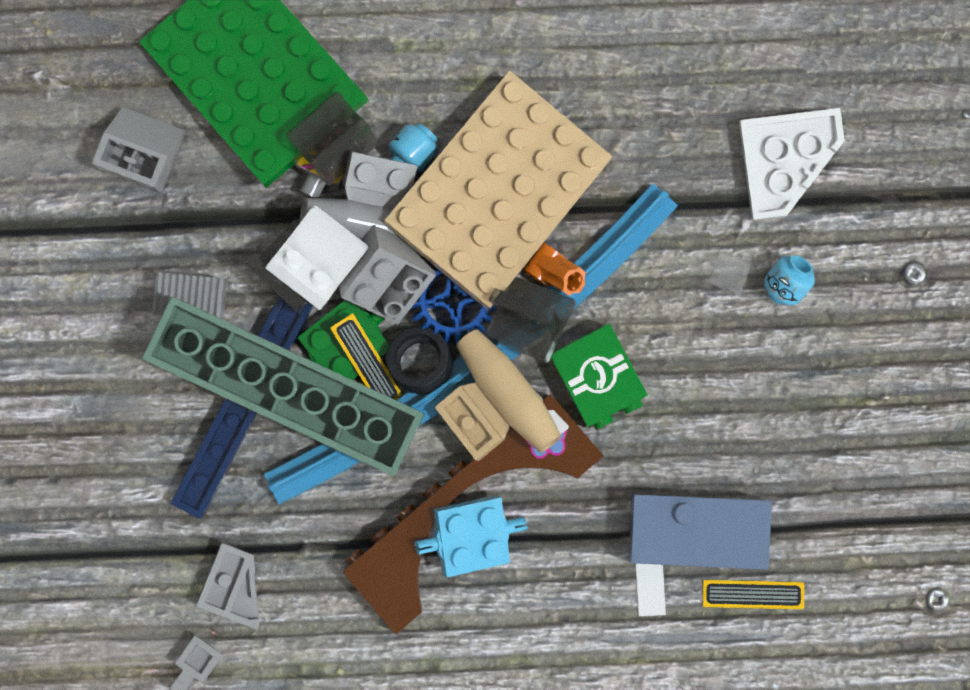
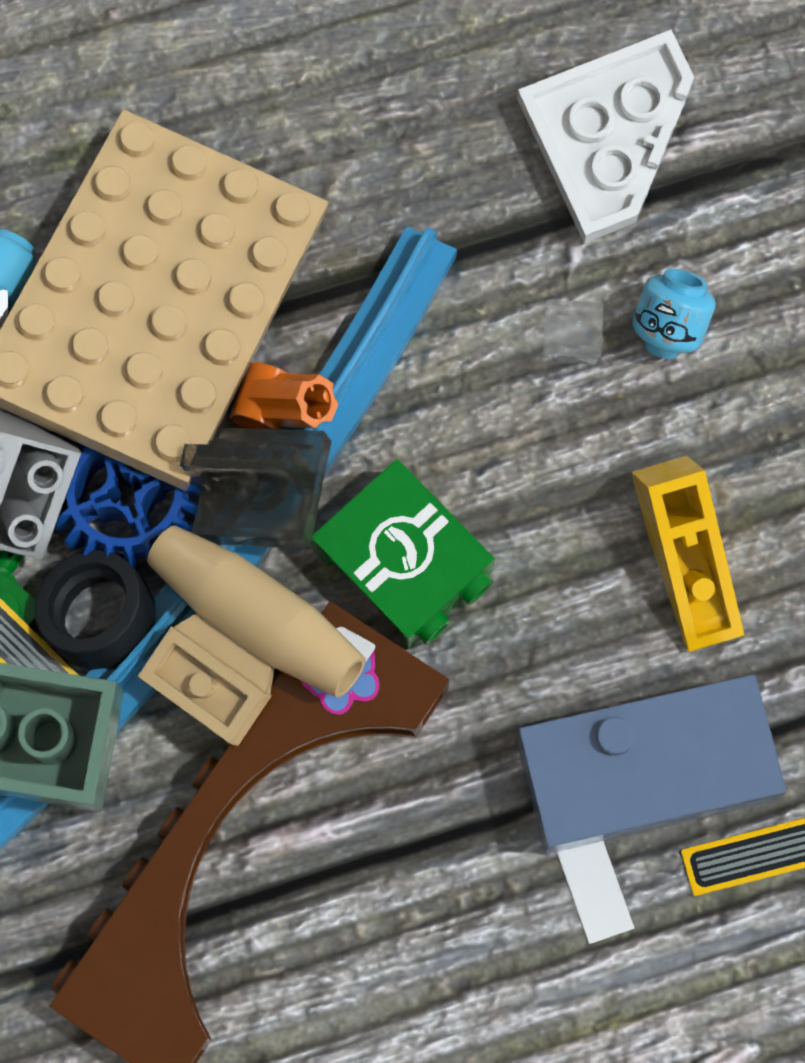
camera: 15 degrees left, 10 degrees down
medium azure plate [414,495,527,578] -> none
none -> yellow slope [631,455,745,652]

